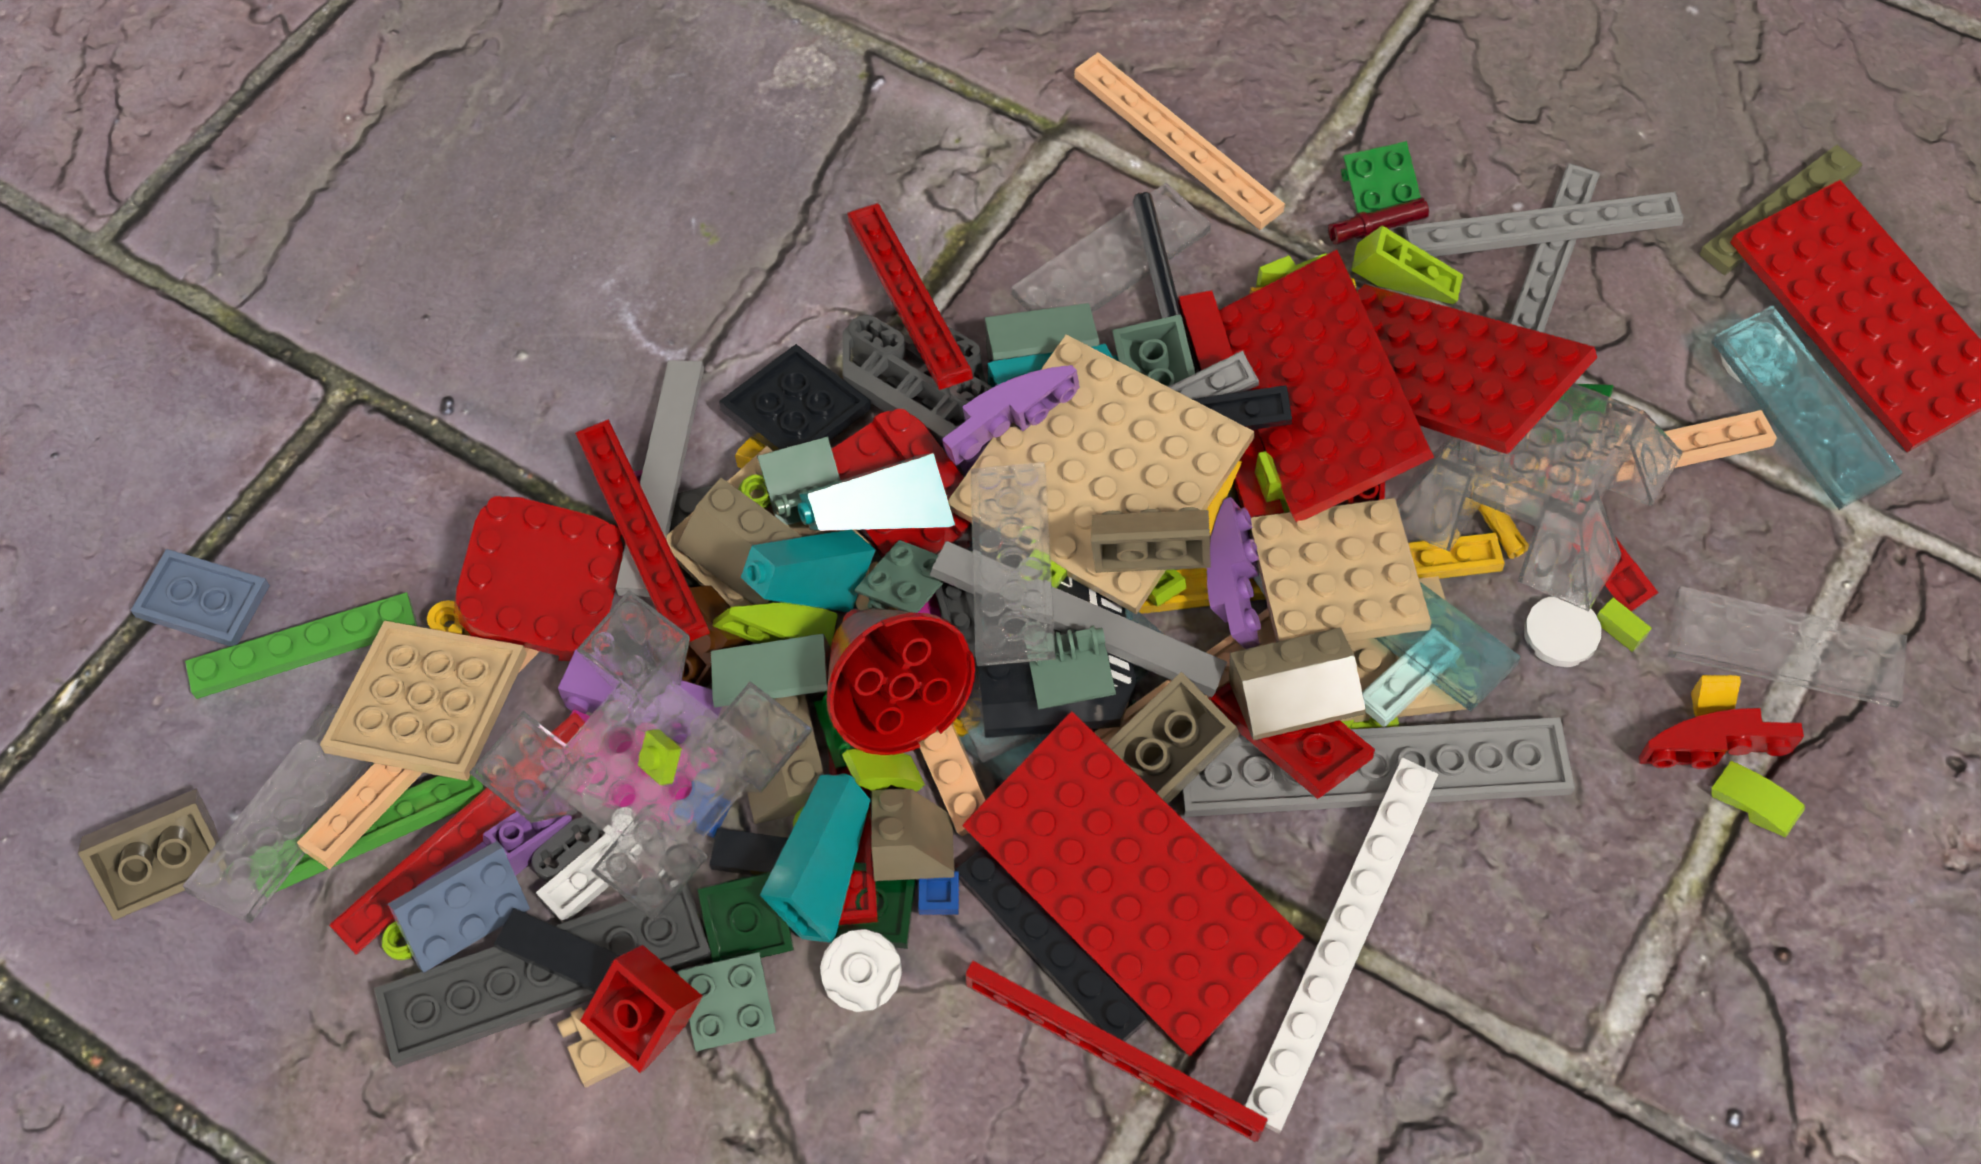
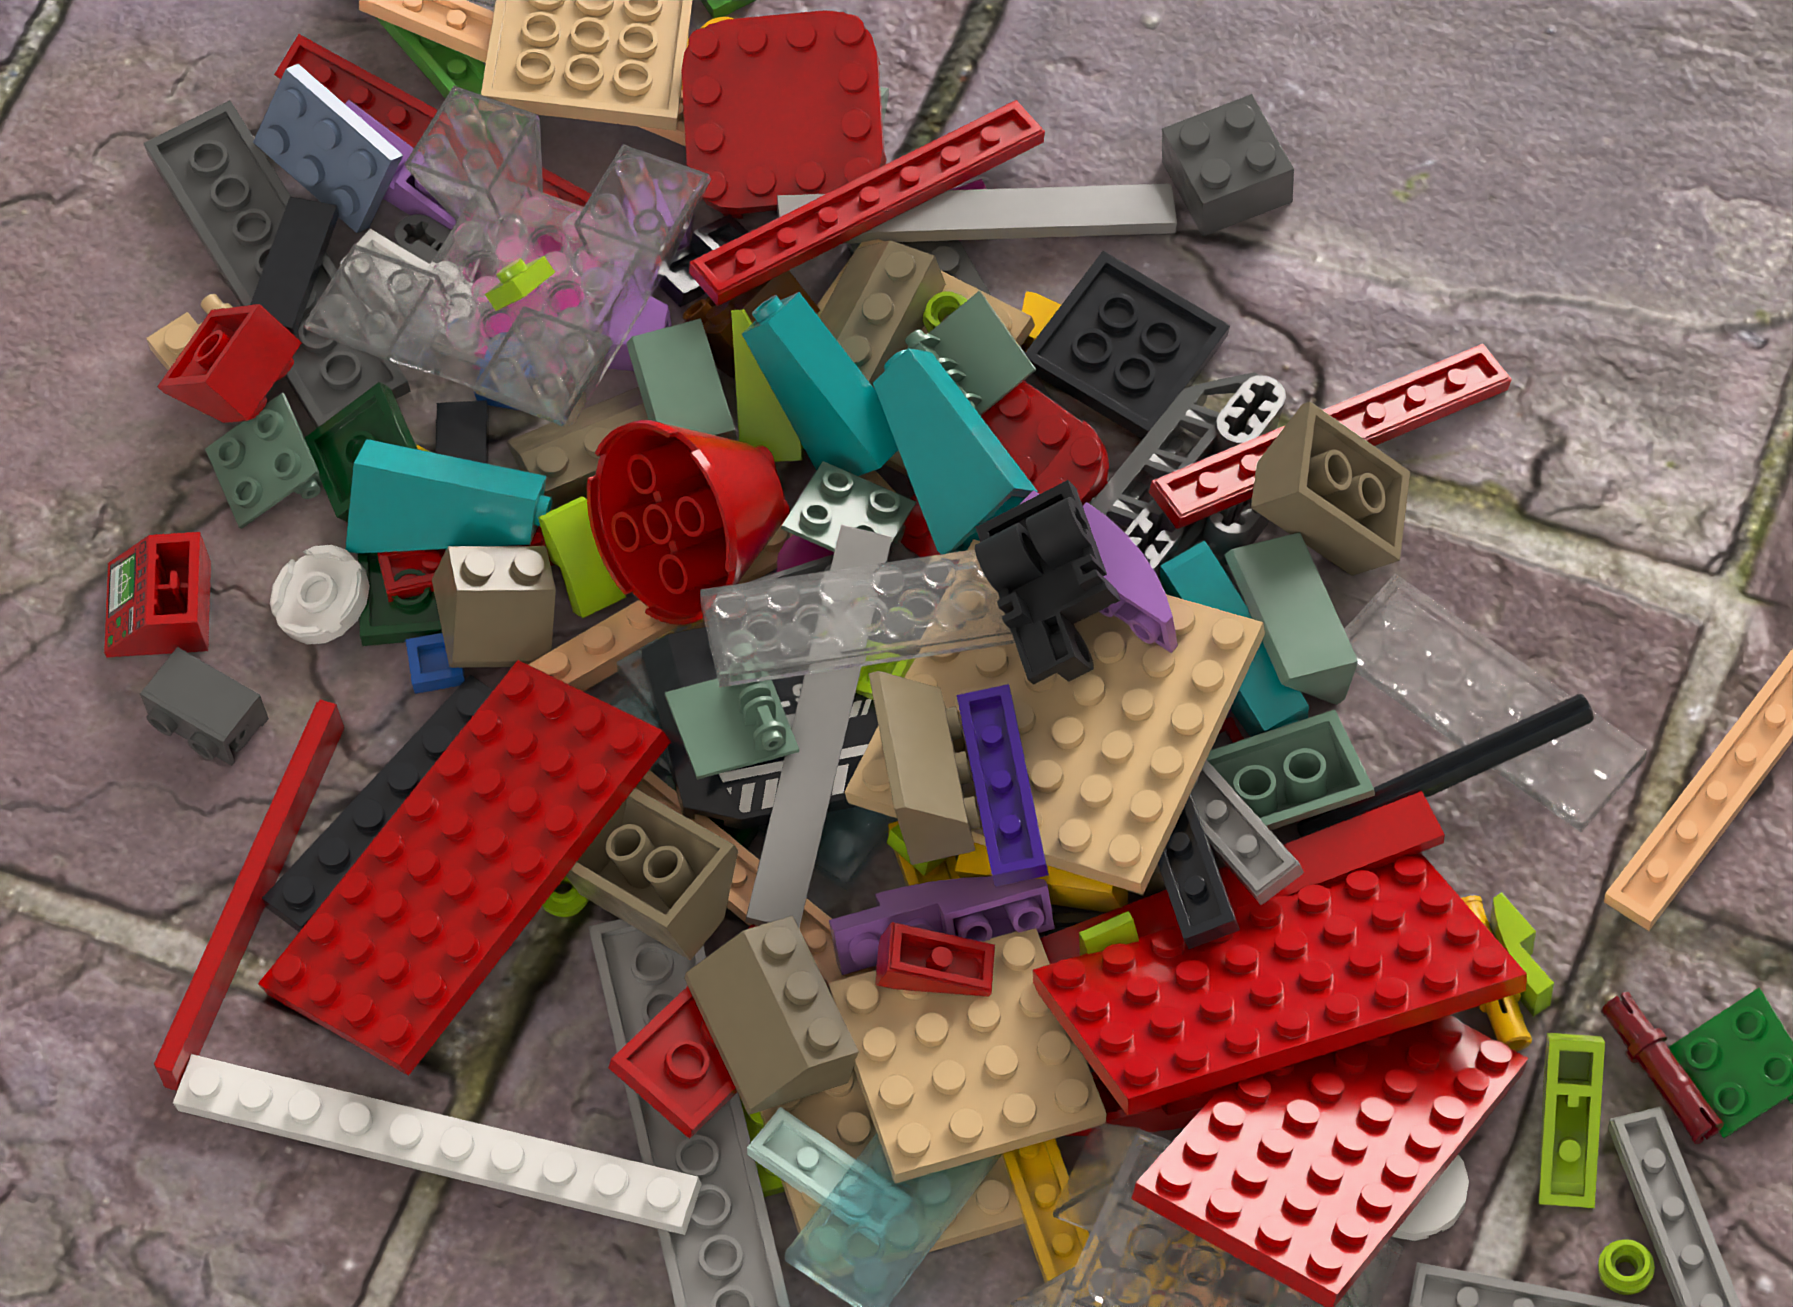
camera: 85 degrees right, 0 degrees up
none -> red slope [104,532,211,658]
none -> dark grey hinge [140,647,269,766]
none -> red slope [875,922,995,997]
none -> dark purple plate [957,684,1049,887]
none -> black plate [975,480,1120,685]
none -> dark grey brick [1162,94,1294,237]
none -> dark tan slope [1251,402,1410,576]
none -> lime plate [1598,1239,1655,1295]

